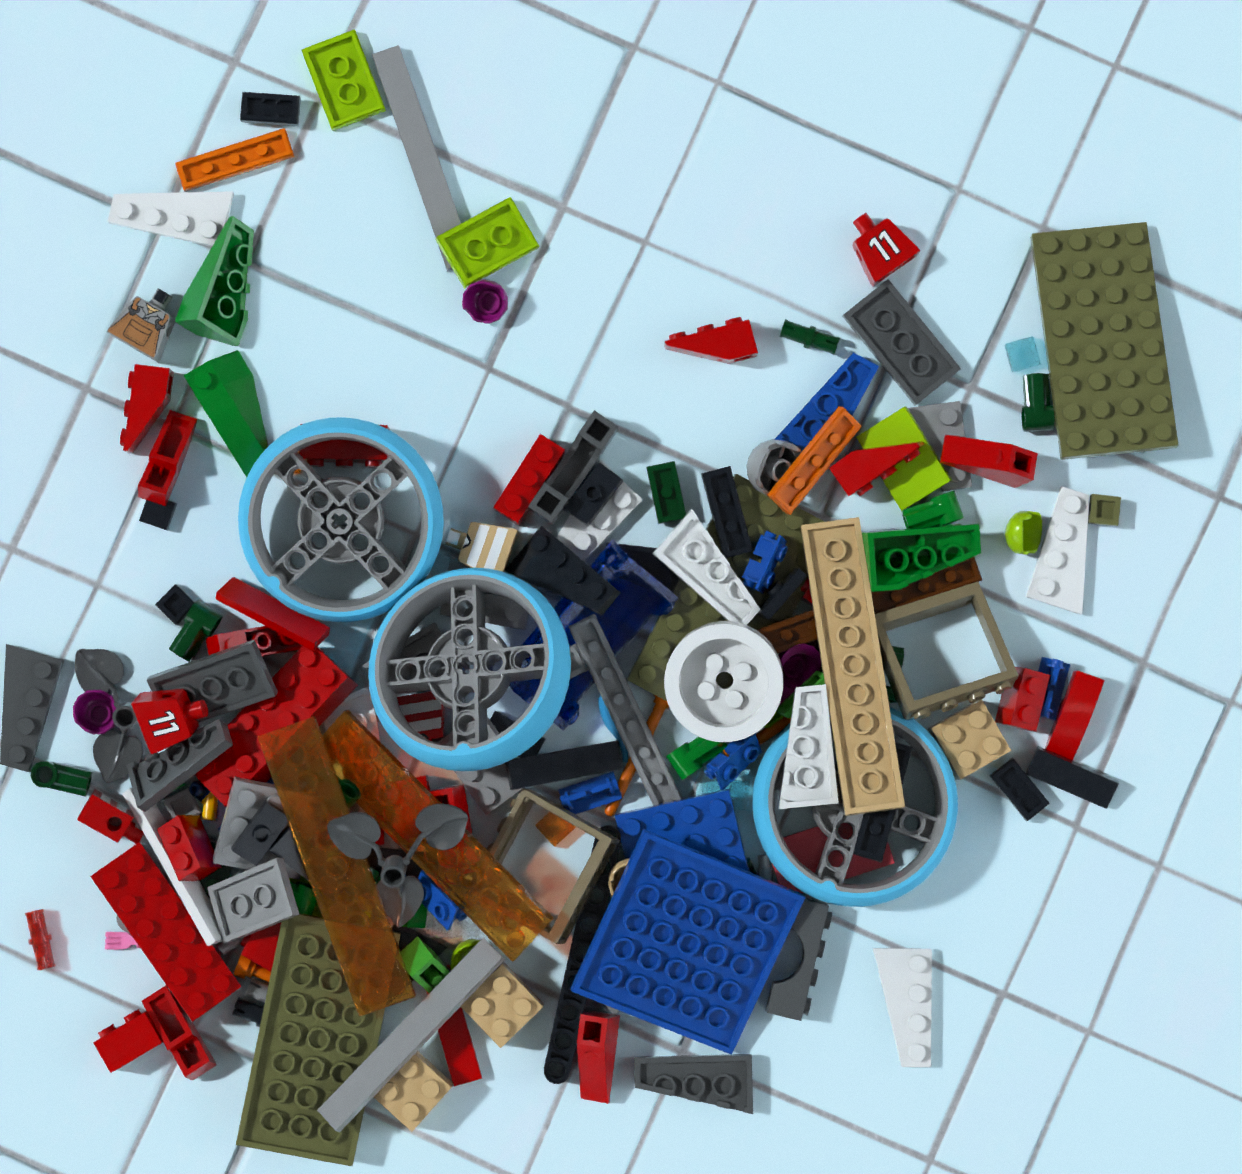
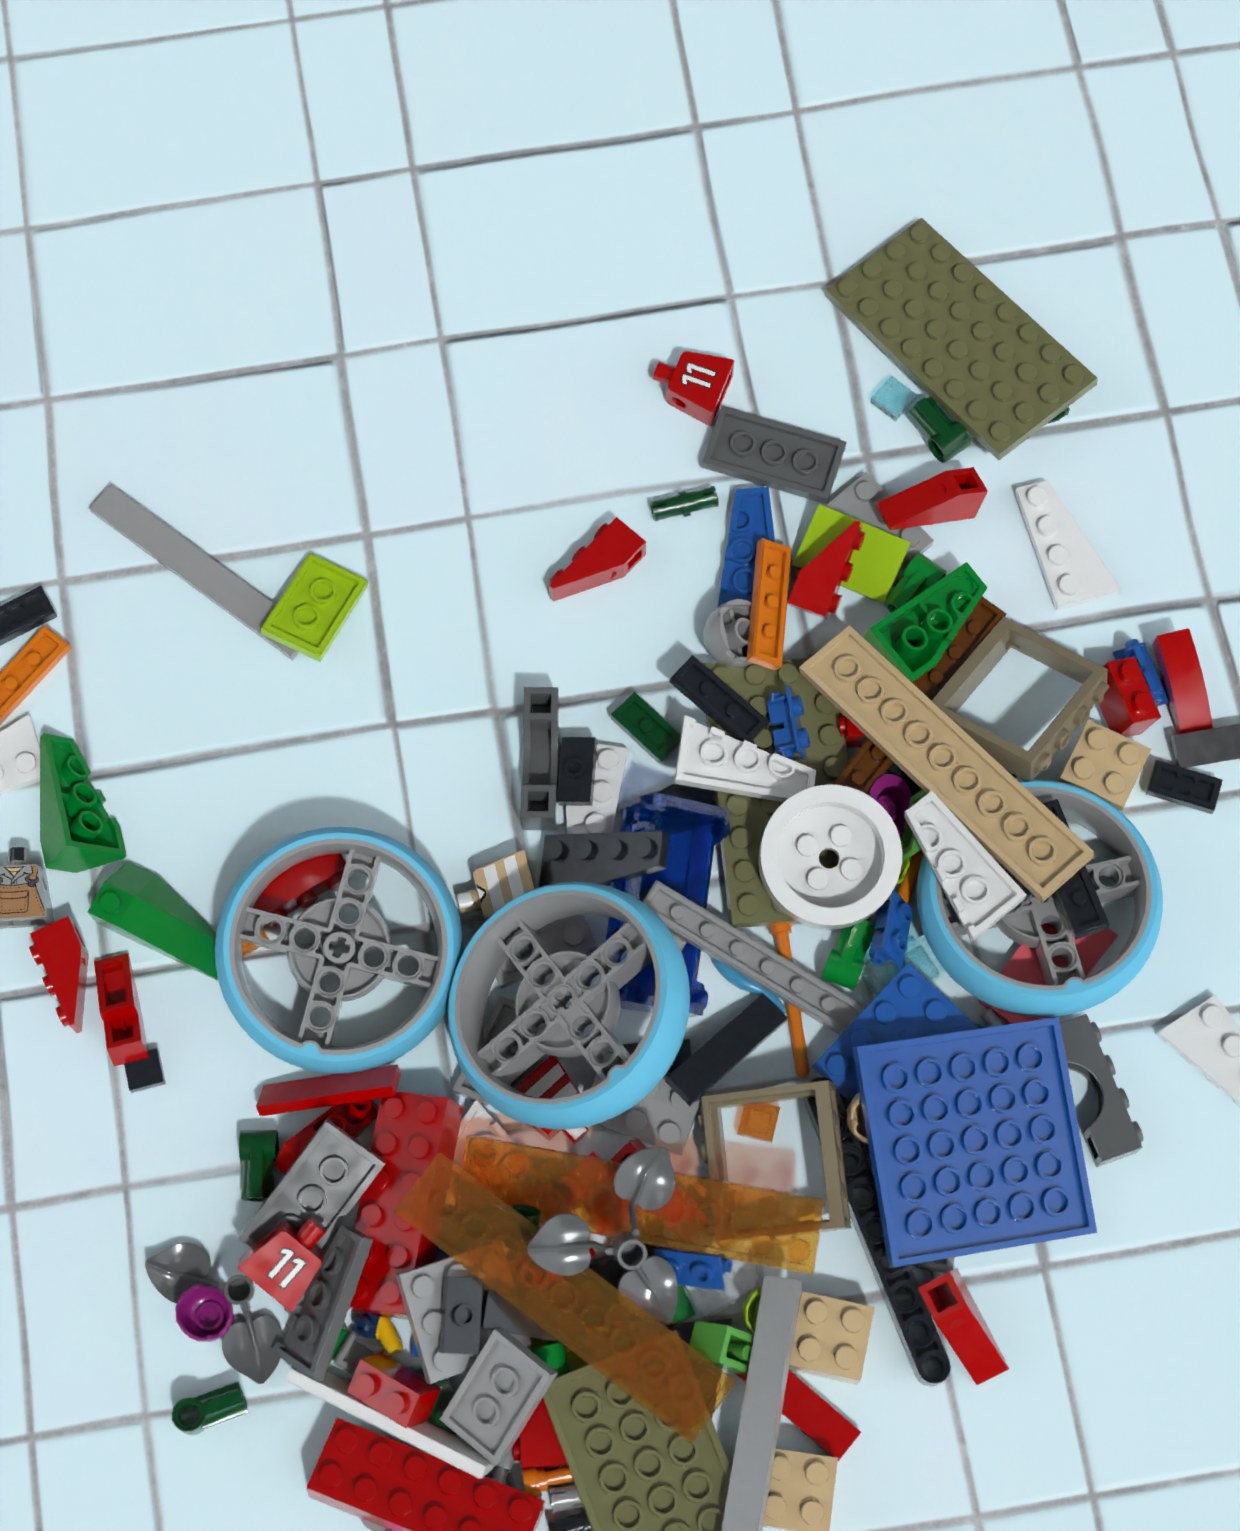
camera: 30 degrees left, 15 degrees down
dark grey wing [0,644,64,772] -> none
red torso [77,789,144,844] -> none
black tile [155,584,195,625] -> none
lime tile [301,29,386,131] -> none
magenta hair [462,279,508,324] -> none
red brick [493,434,566,526] -> none
blue hinge [558,771,623,814] -> none
dark grey wing [634,1054,753,1114] -> none
black plate [757,568,807,619] -> none
lime hair [1005,511,1042,555] -> none
olive plate [1088,494,1121,527] -> none

